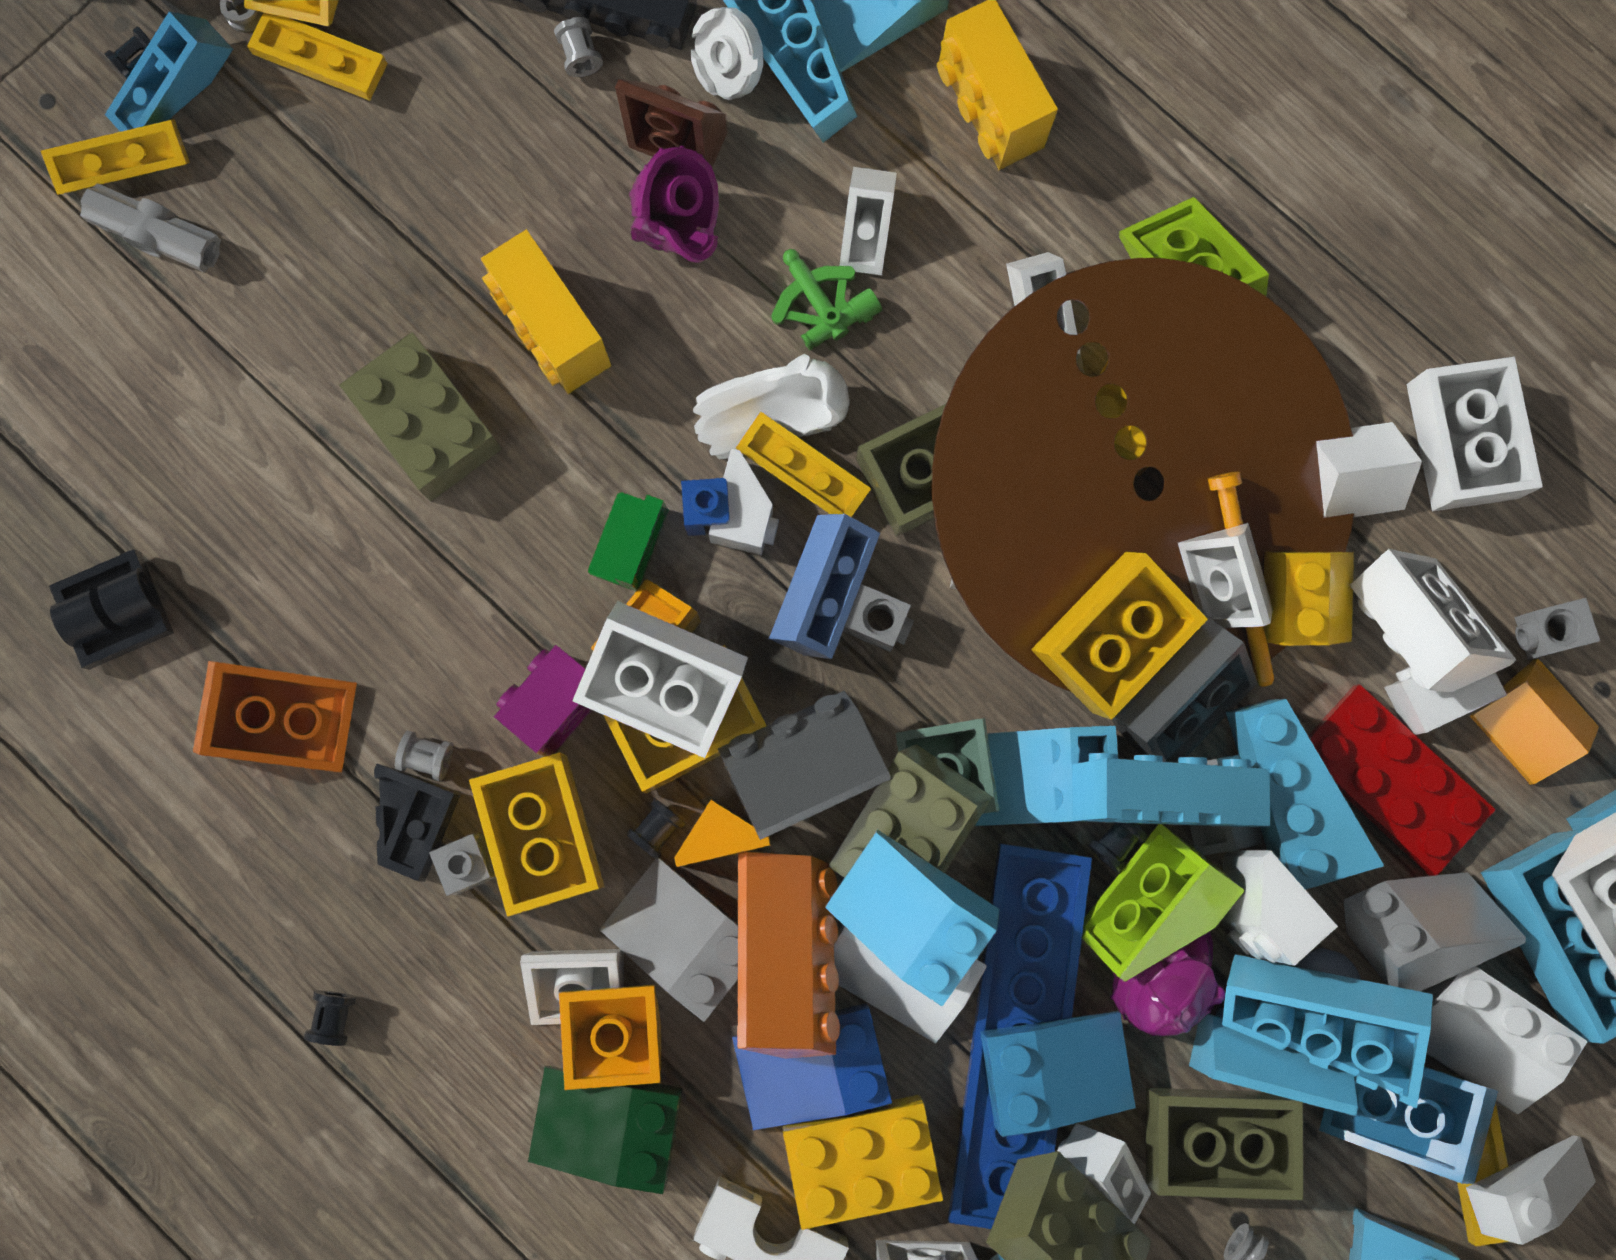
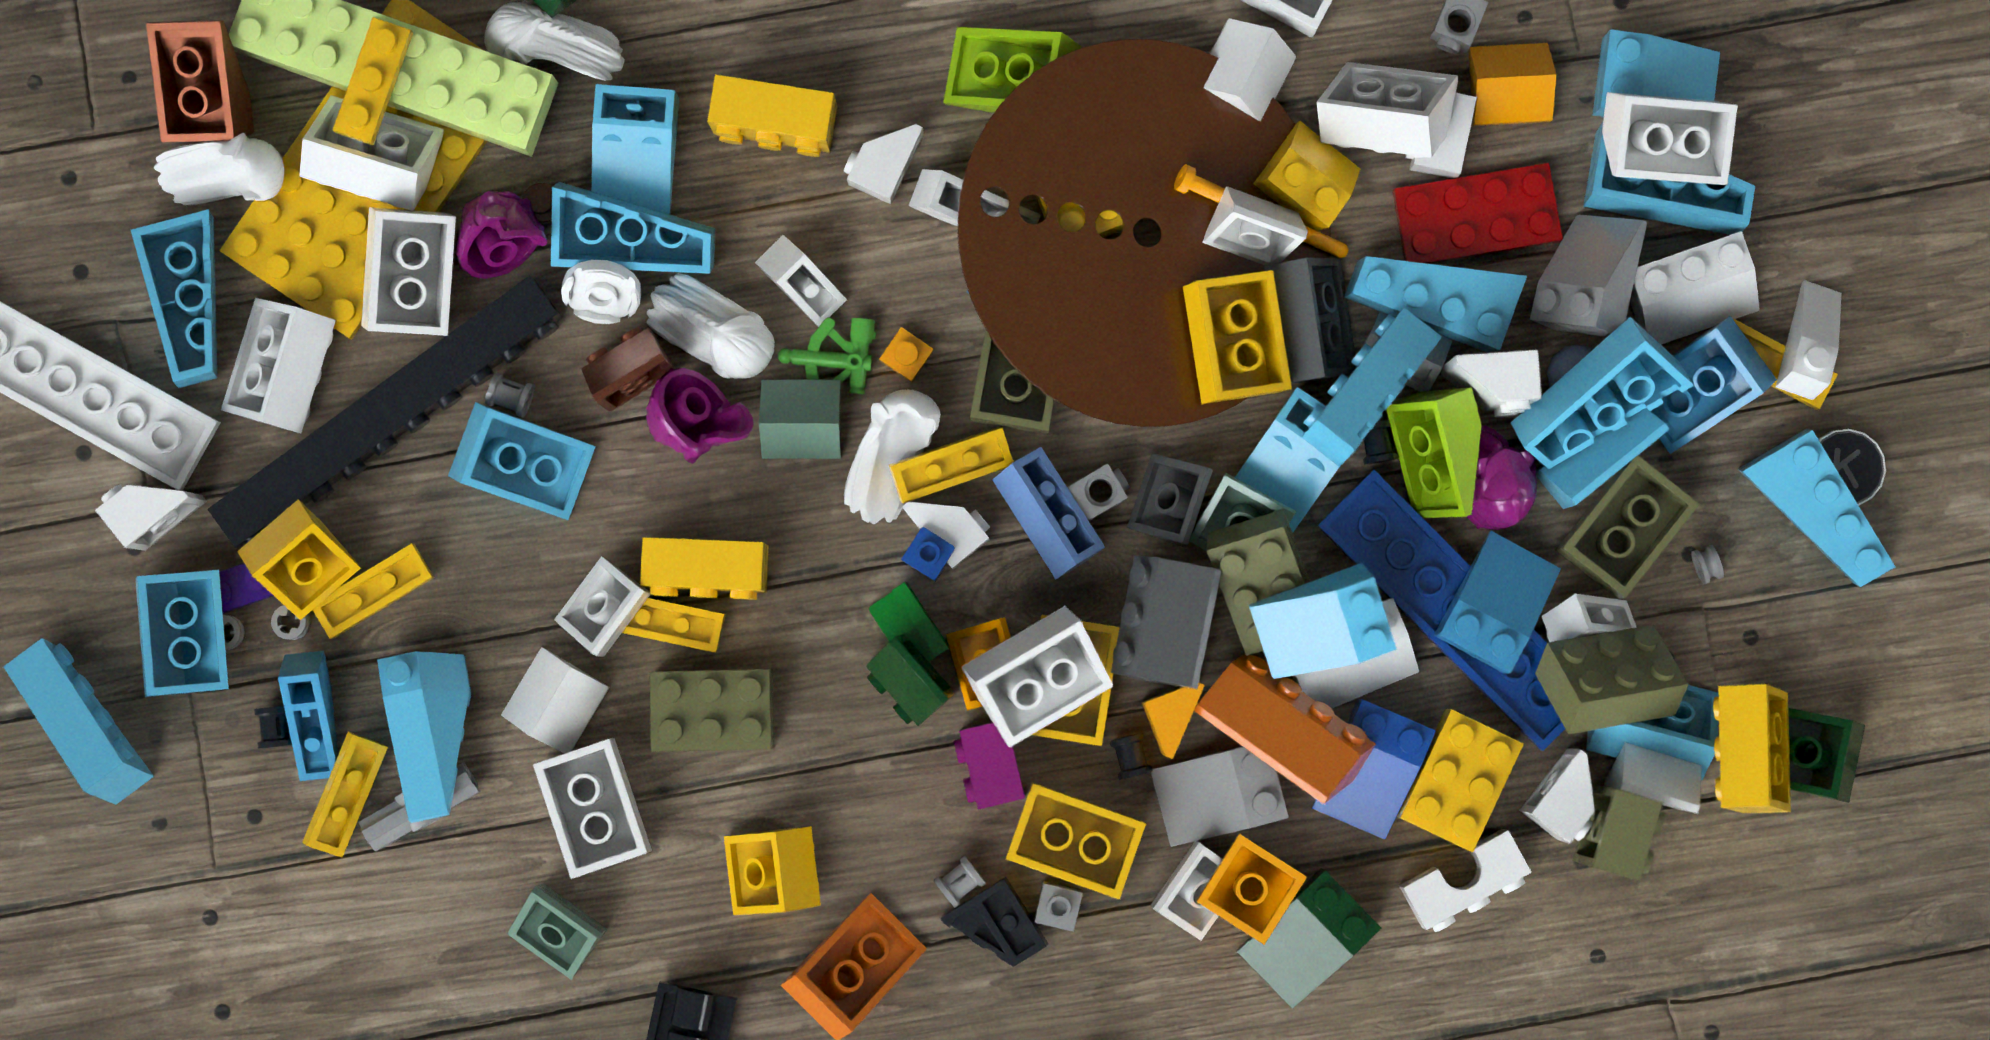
camera: 45 degrees left, 5 degrees up
none -> medium azure wedge [377,651,471,823]
none -> medium azure slope [448,402,596,520]
none -> white slope [501,647,610,754]
none -> sand green slope [507,883,607,980]
none -> white brick [533,738,652,879]
none -> white slope [554,556,650,657]
none -> yellow plate [622,598,725,653]
none -> white hair [646,273,775,379]
none -> yellow slope [724,826,821,915]
none -> sand green slope [759,379,841,459]
none -> white slope [844,124,924,204]
none -> dark green slope [866,634,956,726]
none -> light orange plate [879,327,934,382]
none -> dark grey slope [1127,454,1213,548]

